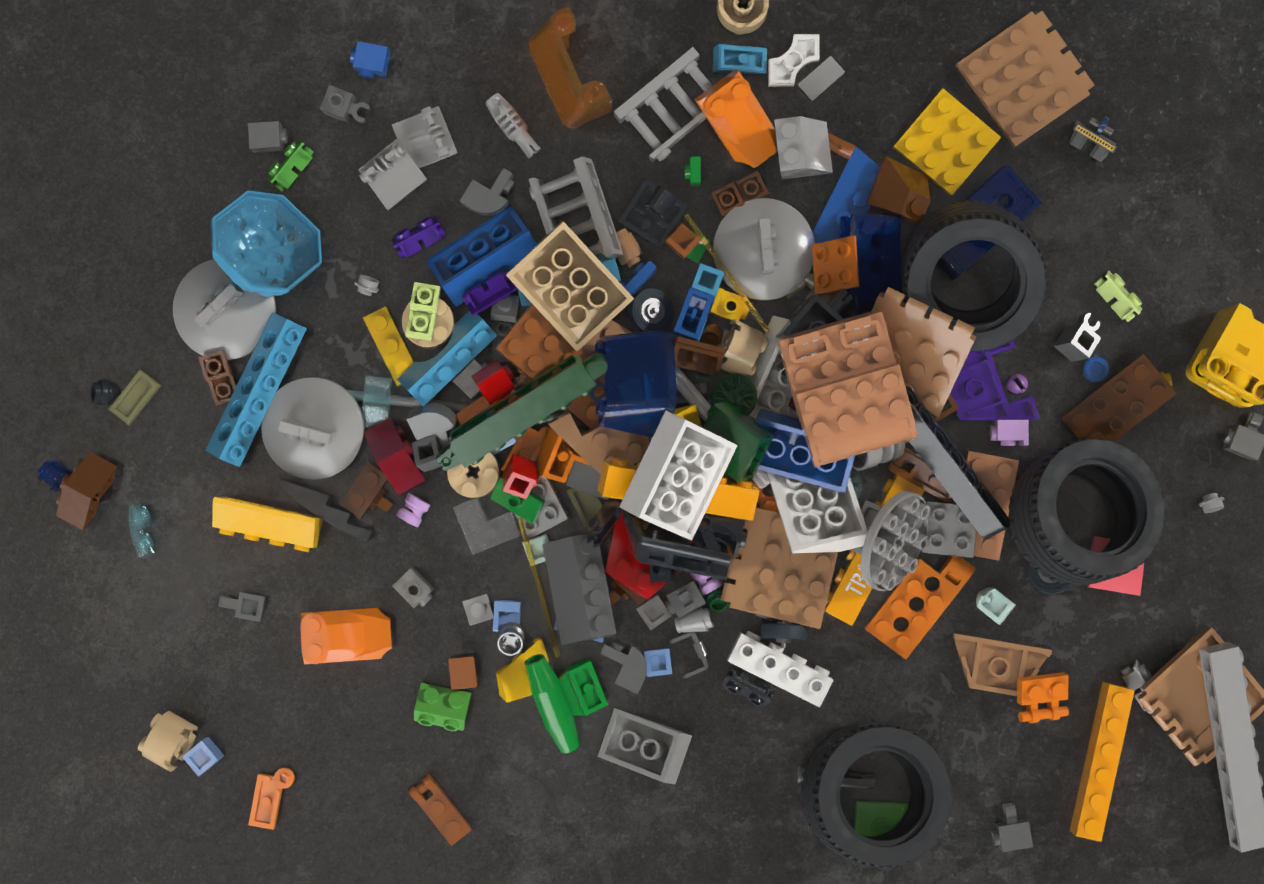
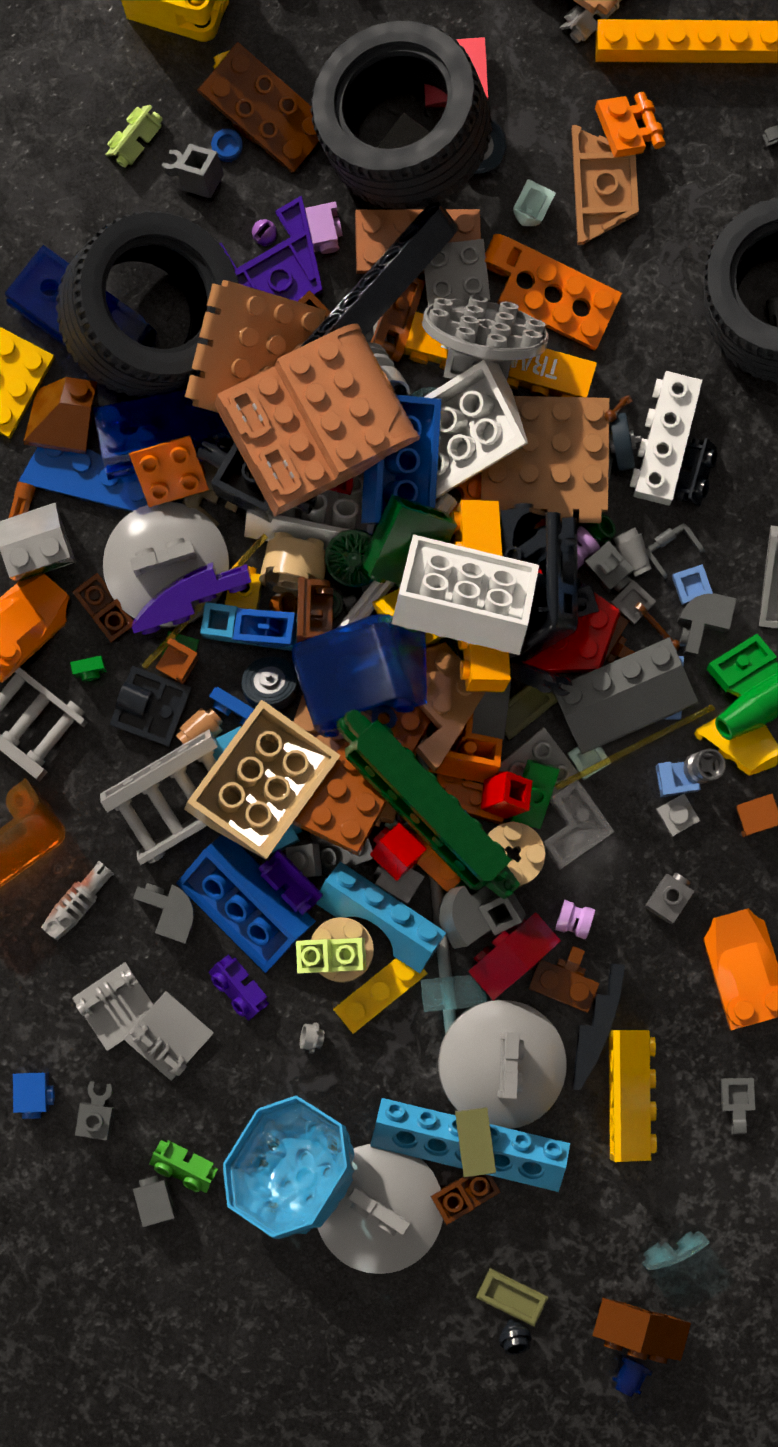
camera: 100 degrees left, 5 degrees down
none -> dark purple slope [132,562,251,635]
none -> olive tile [455,1107,496,1177]
none -> reddish brown hinge [605,395,633,422]
none -> reddish brown hinge [634,602,680,652]

